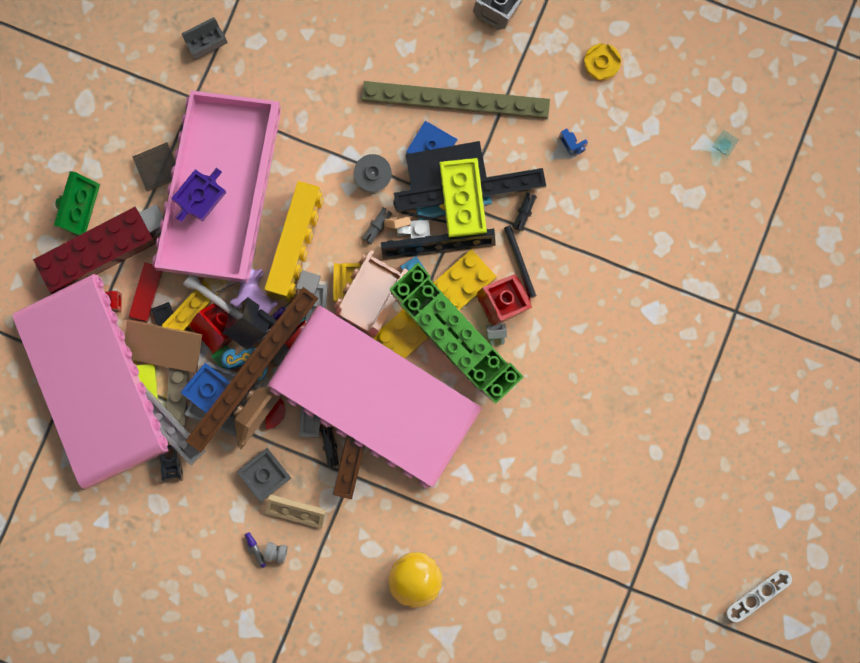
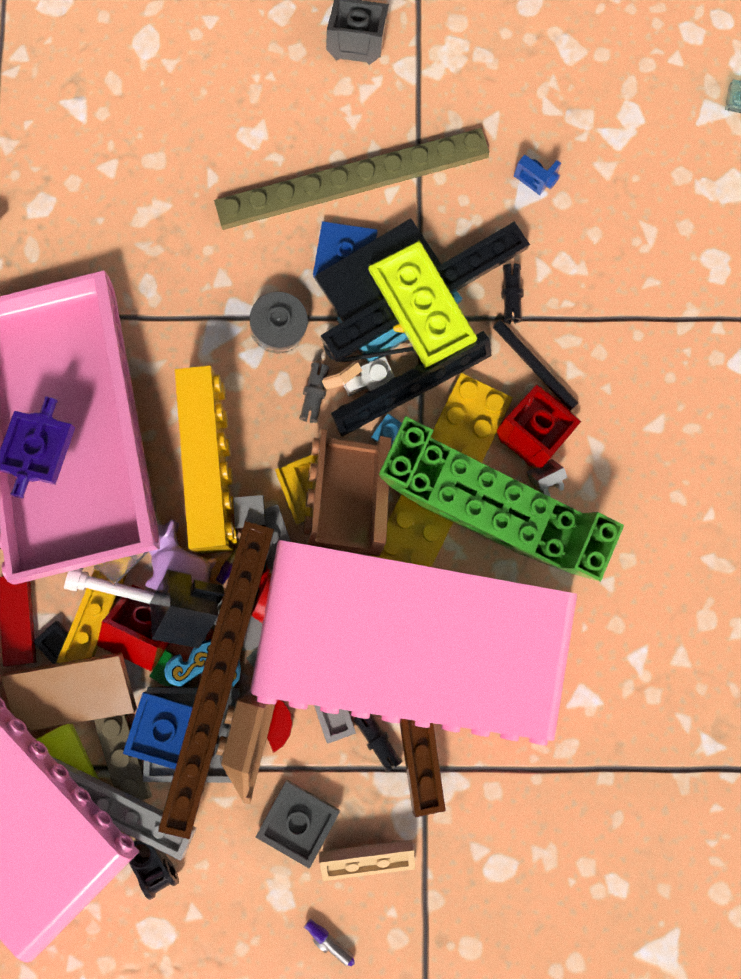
camera: 25 degrees left, 0 degrees up
light grey wheel [264,542,288,565] -> none
yellow piece [388,552,442,608] -> none
yellow tile [584,43,621,81] -> none

